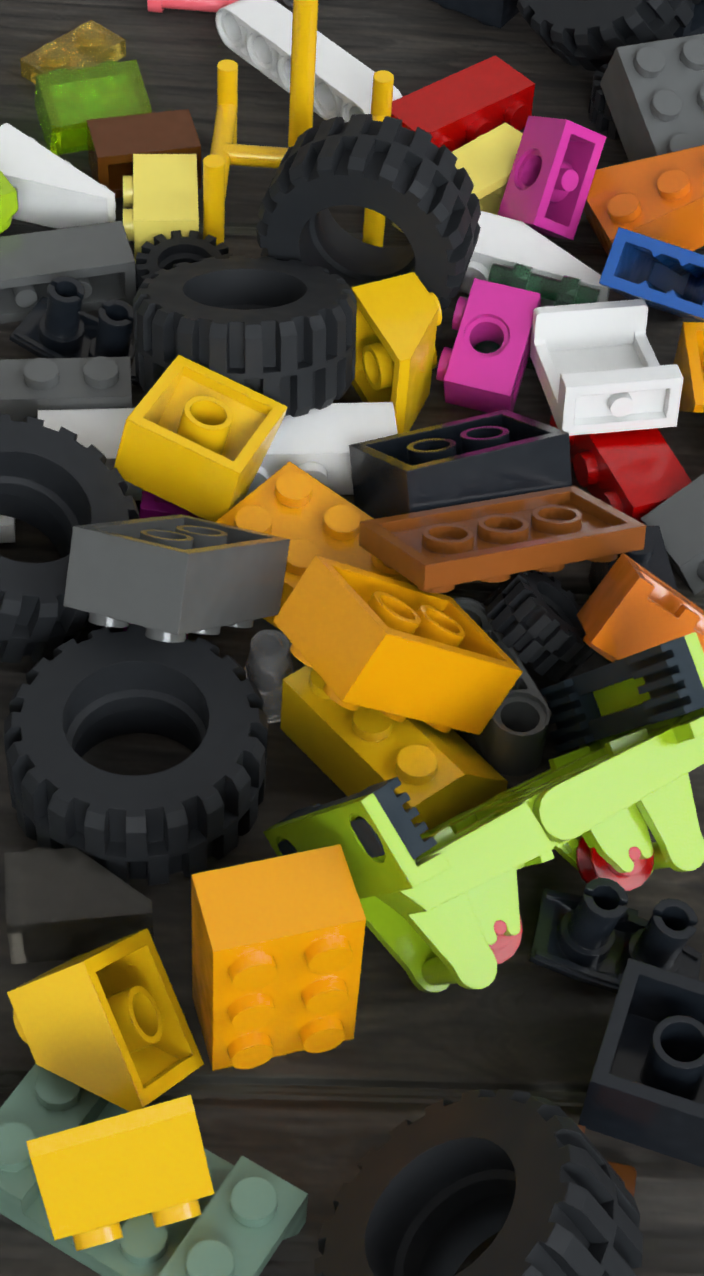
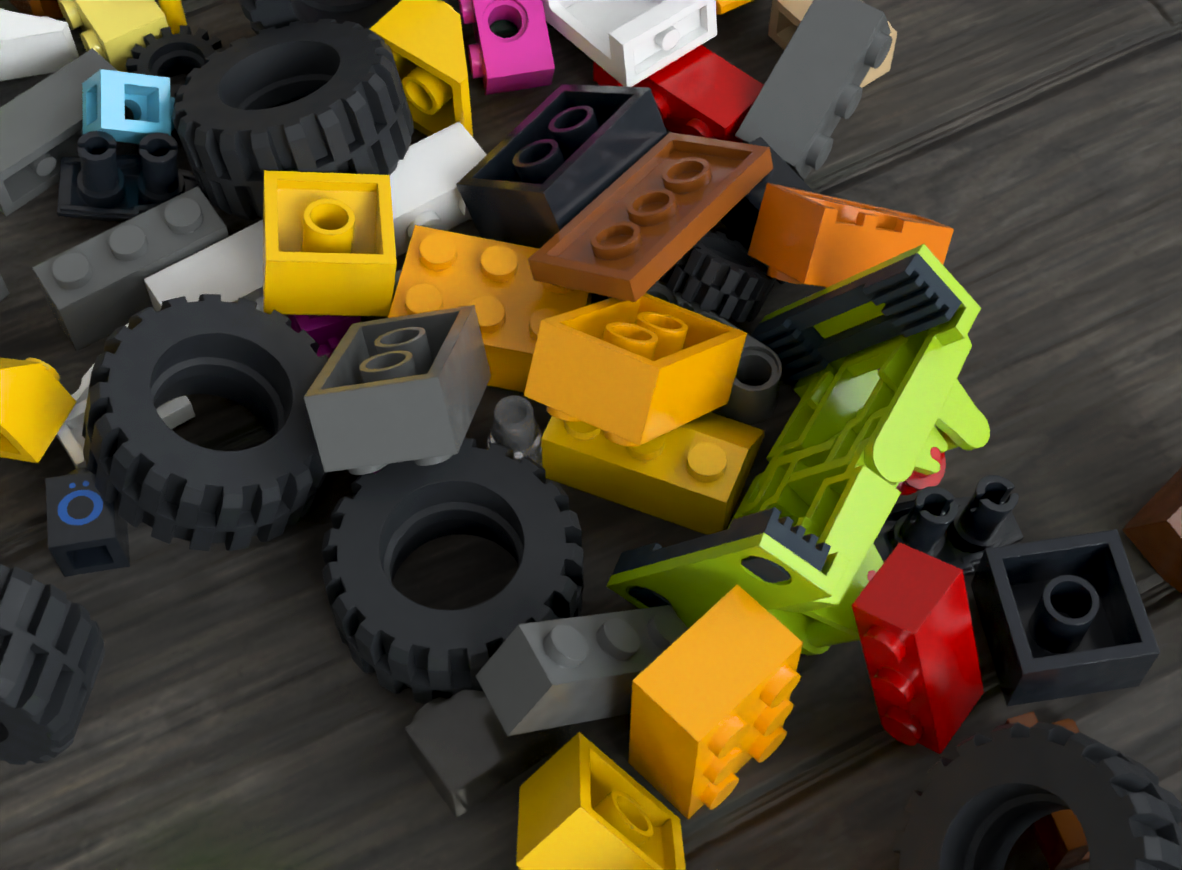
camera: 25 degrees left, 10 degrees up
none -> medium azure brick [82,69,175,144]
none -> dark grey brick [476,605,688,736]
none -> red brick [852,542,984,754]

